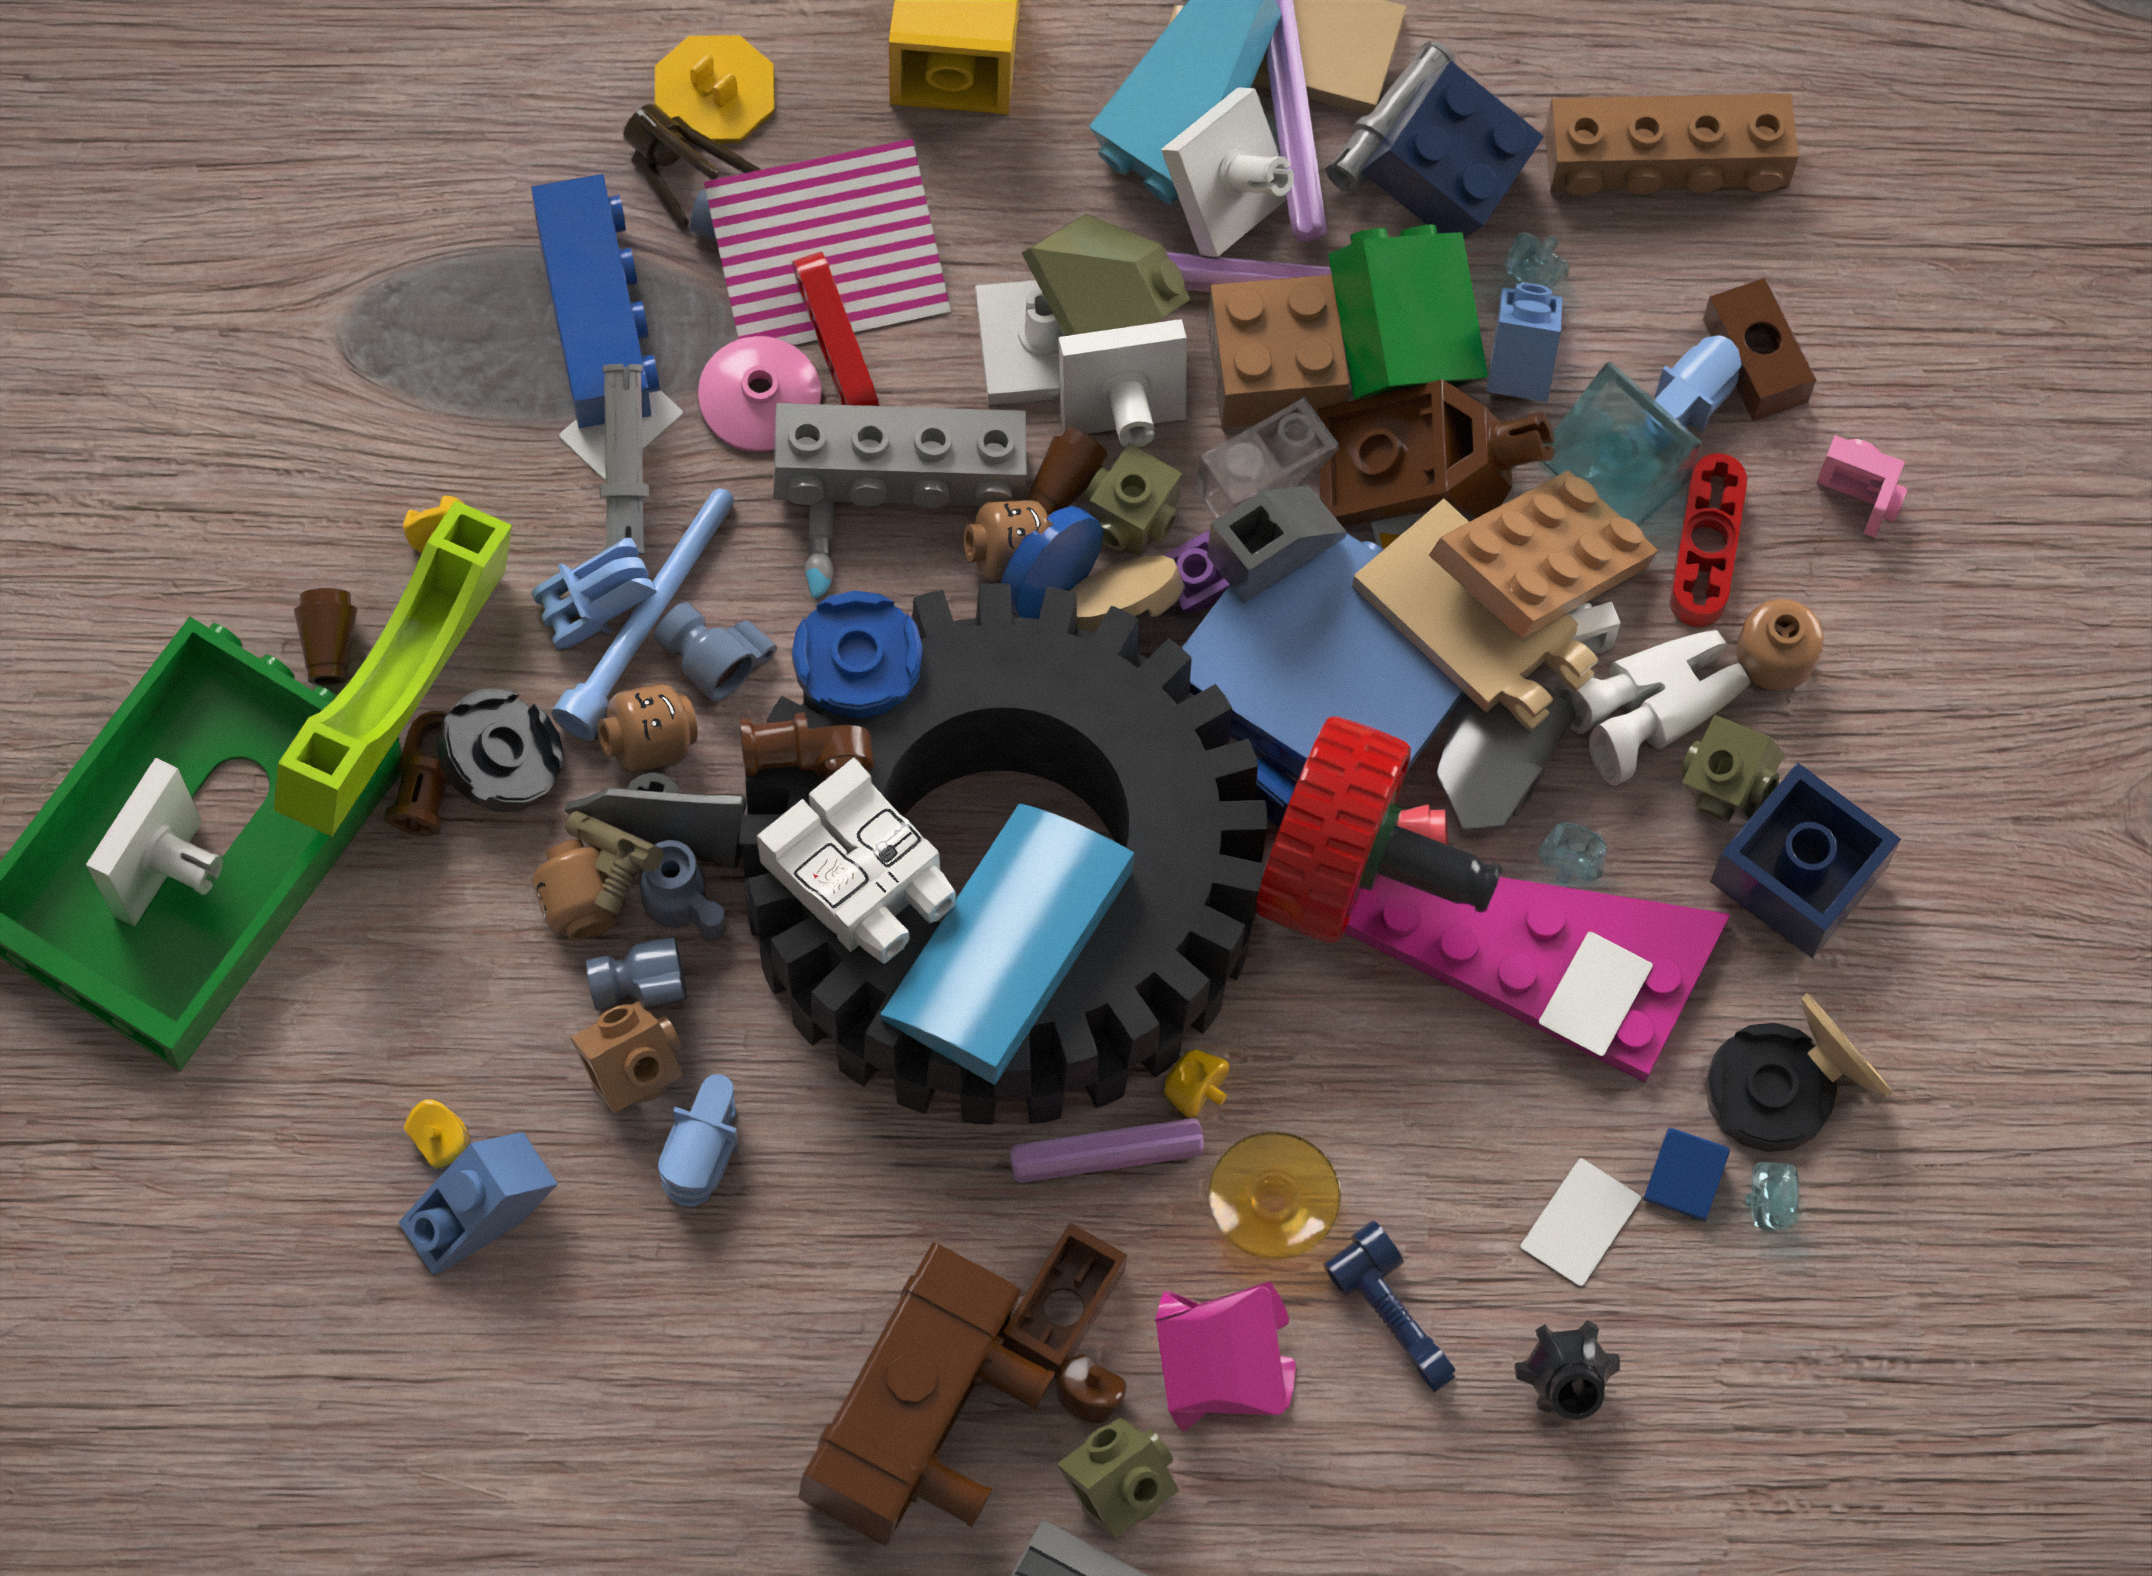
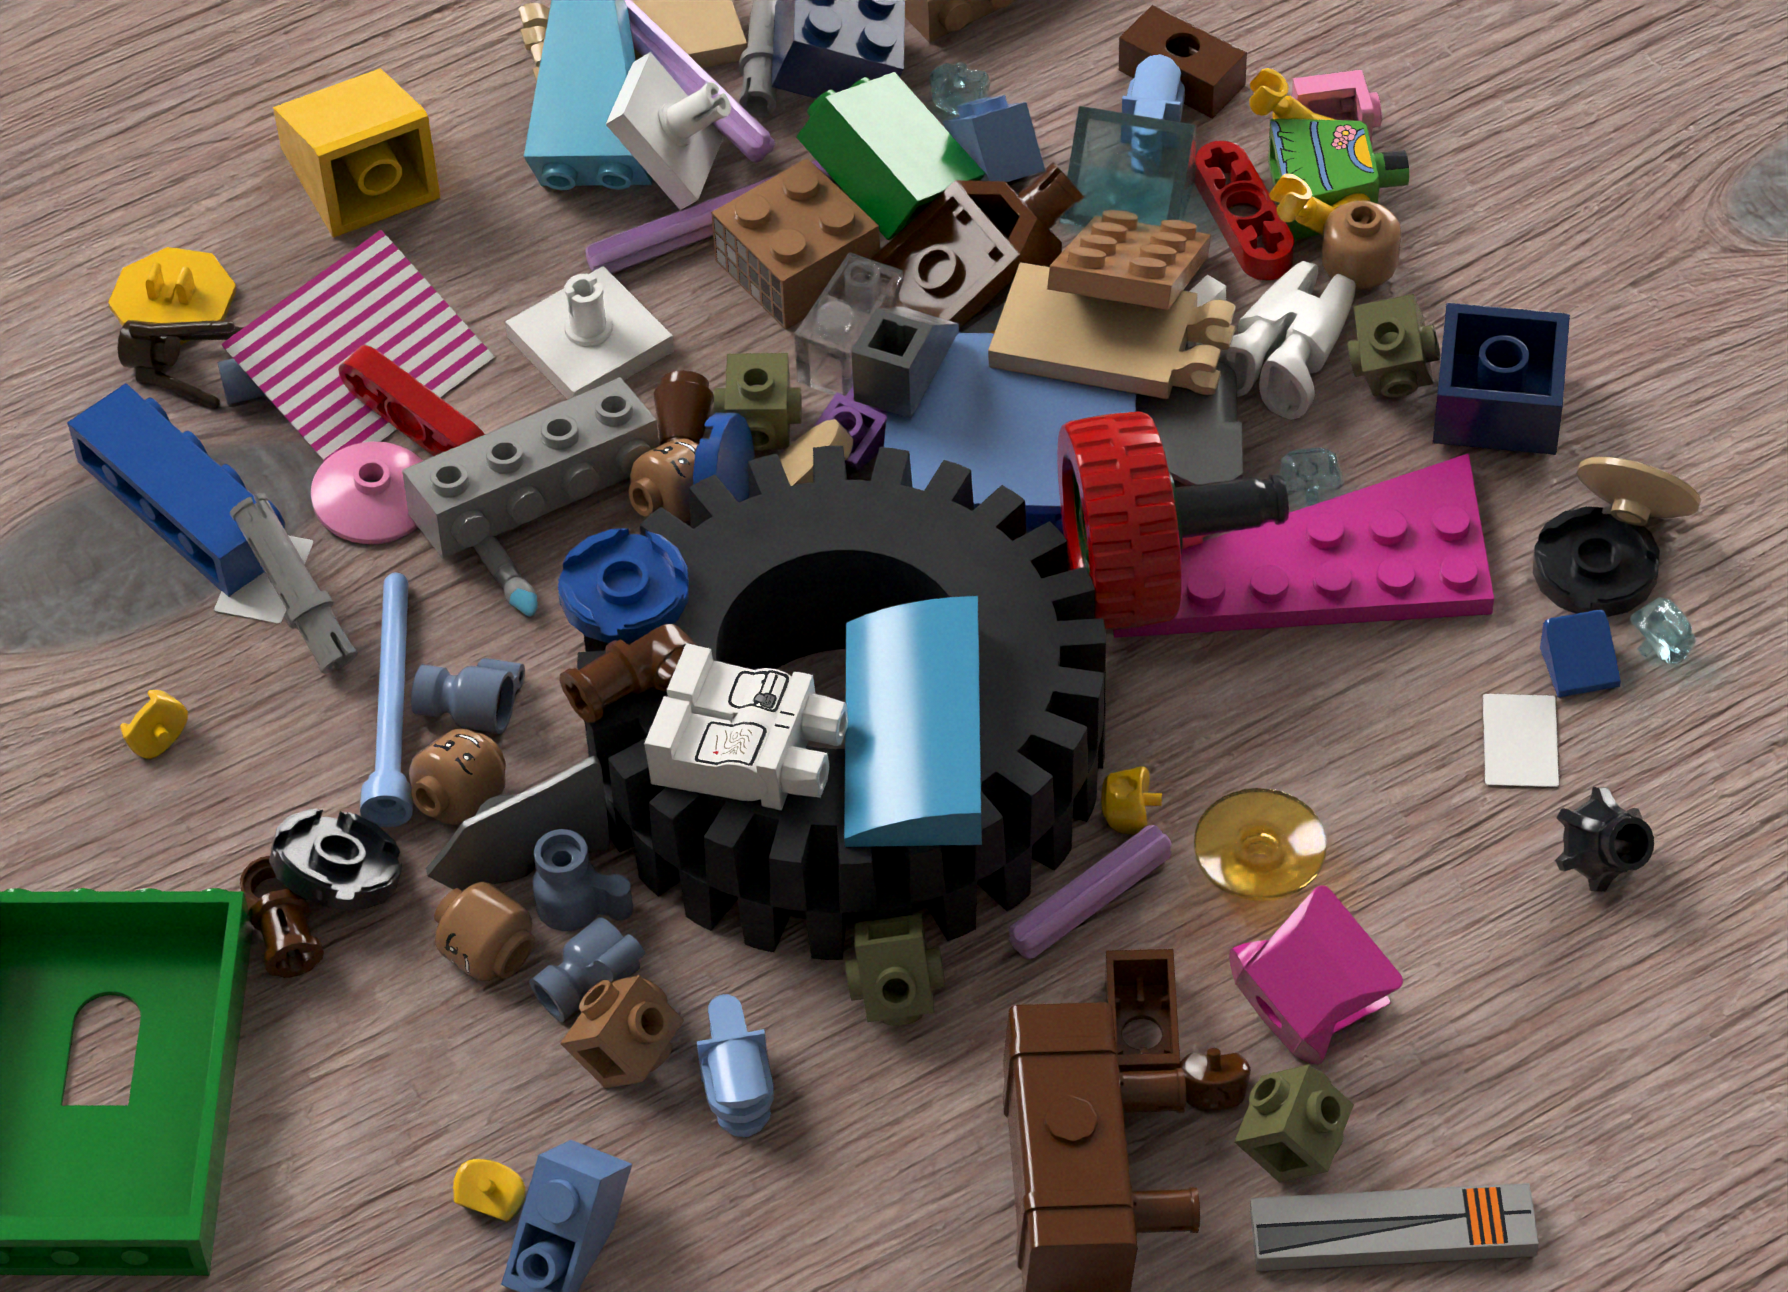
camera: 25 degrees left, 15 degrees down
white tile [86,758,223,927] -> none
lime arch [273,500,512,837] -> none
reddish brown cone [294,588,357,685] -> none
light blue arm [531,538,657,650] -> none
dark tan hose [565,811,664,914] -> none
olive slope [1022,214,1191,336] -> none
white tile [1059,319,1187,448] -> none
dark blue brick [1323,1220,1456,1392] -> none
white sticker [1539,931,1653,1056] -> none
none -> olive brick [846,914,945,1026]
none -> torso [1249,68,1409,240]

